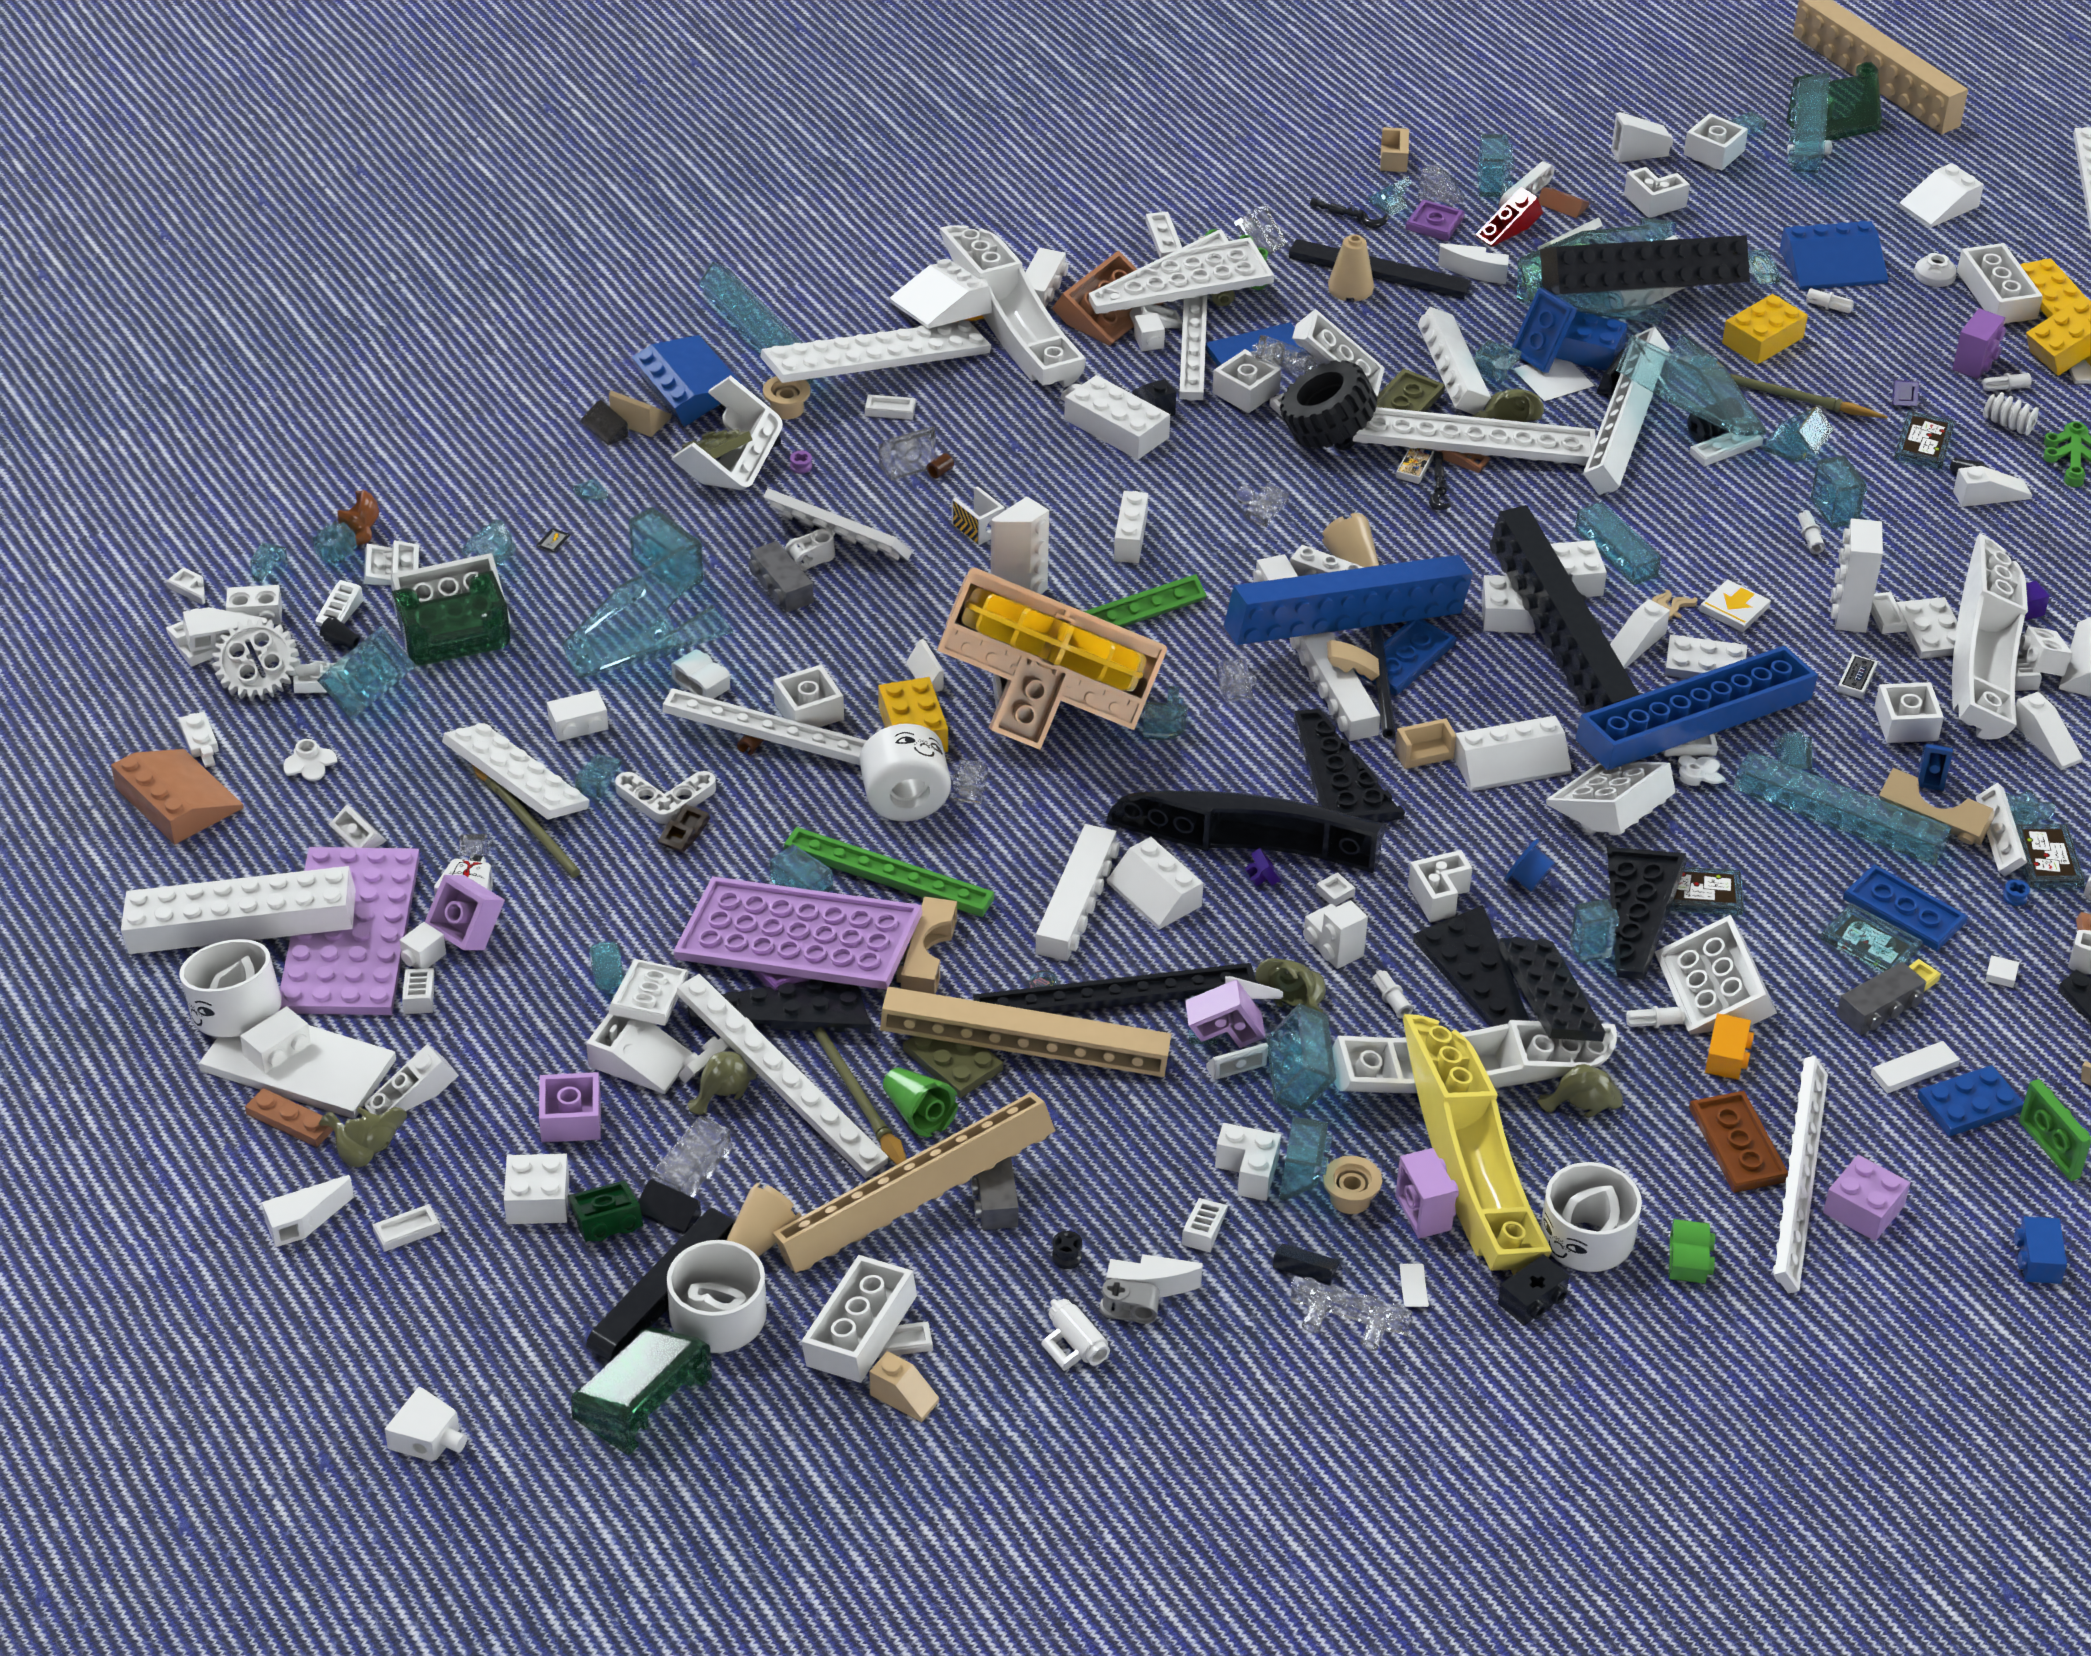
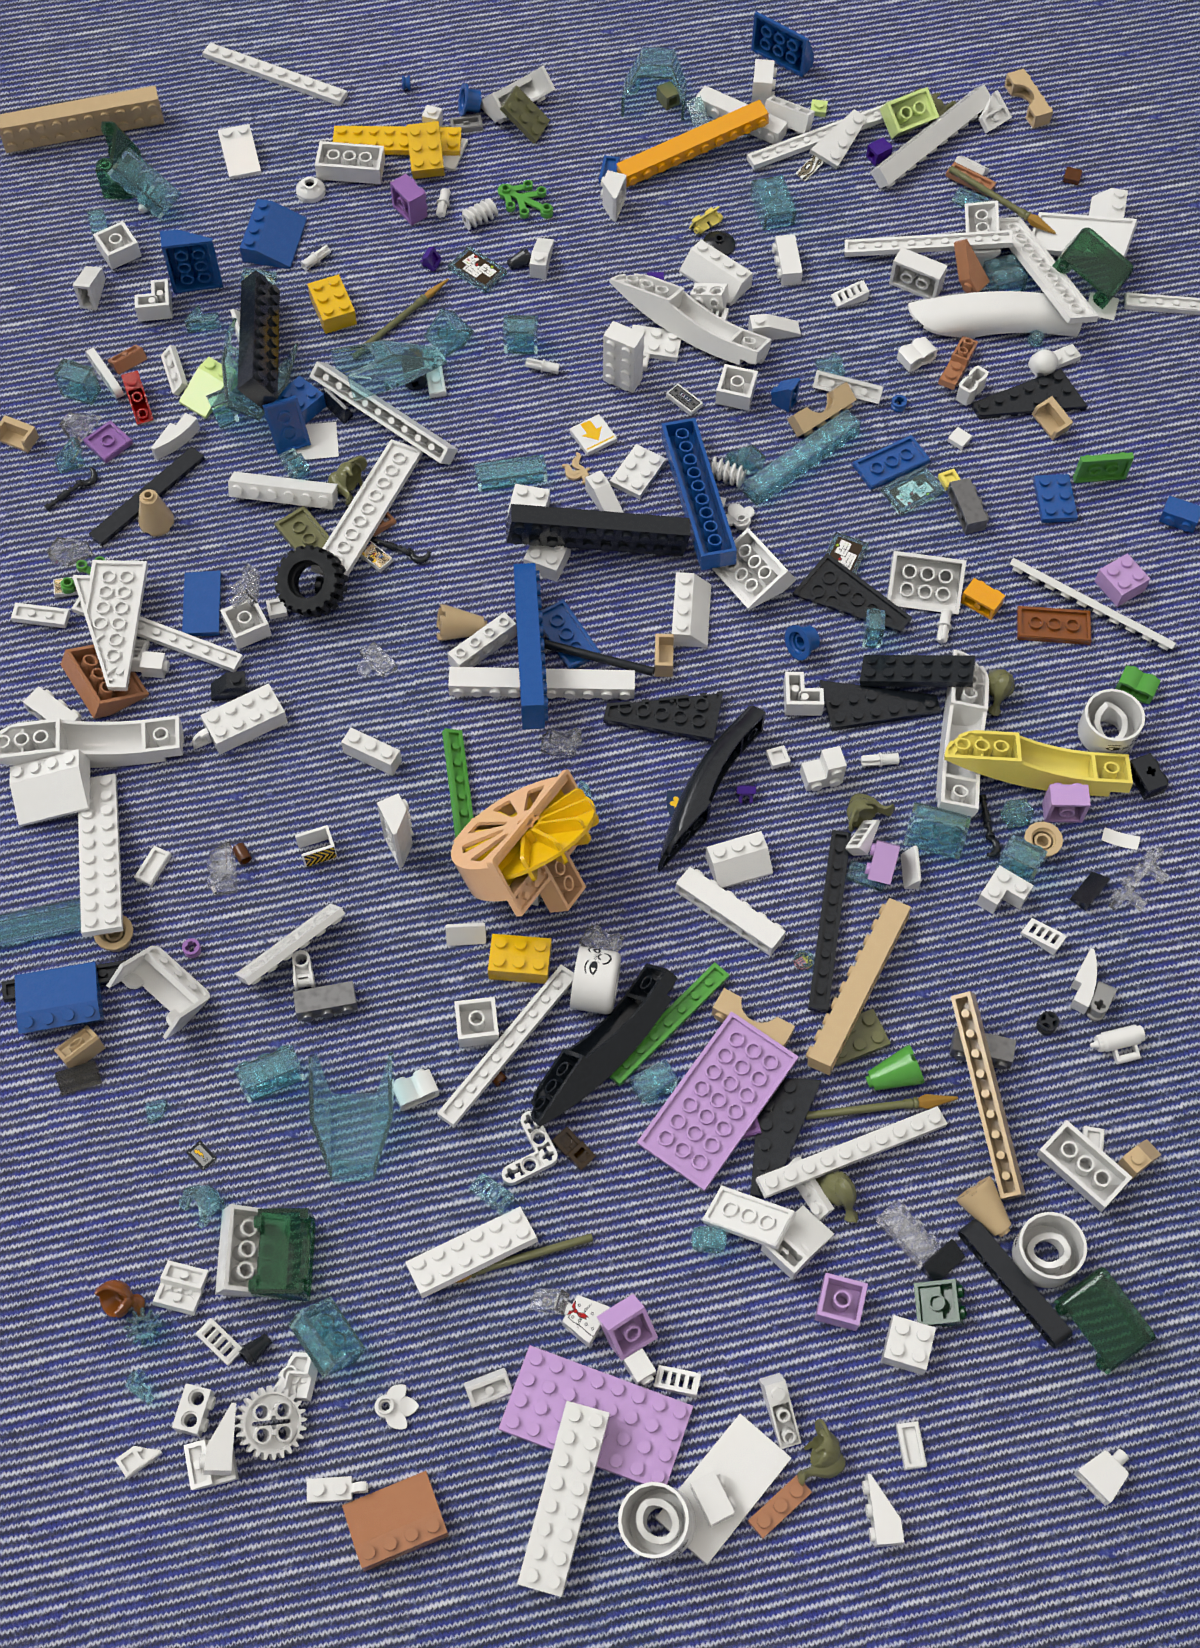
camera: 70 degrees left, 20 degrees up
white brick [547,690,608,742] -> none
olive plate [675,429,753,459] -> none
white slope [1292,309,1385,396] -> none
tan slope [1327,640,1380,681] -> none
white tile [1871,1041,1960,1094] -> none
tile [2015,824,2085,888] -> none
none -> blue slope [160,229,224,293]
none -> black slope [530,963,678,1127]
none -> white piece [710,456,747,488]
none -> black piece [979,794,1001,857]
none -> clear light blue brick [1000,798,1034,828]

